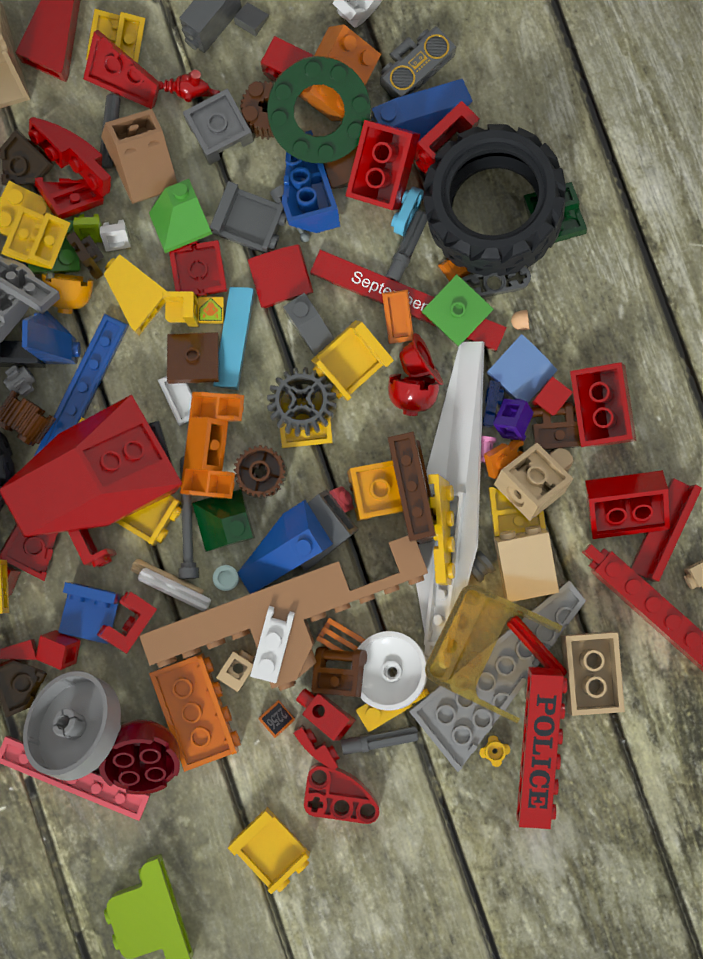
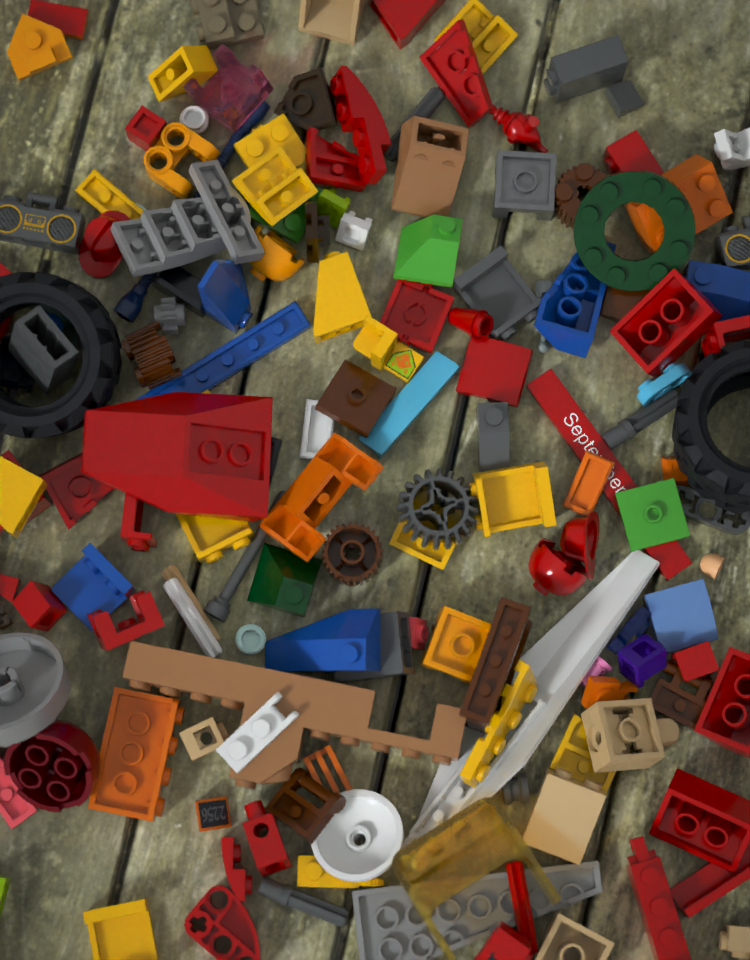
camera: 30 degrees right, 5 degrees down
none -> red cone [448,307,494,339]

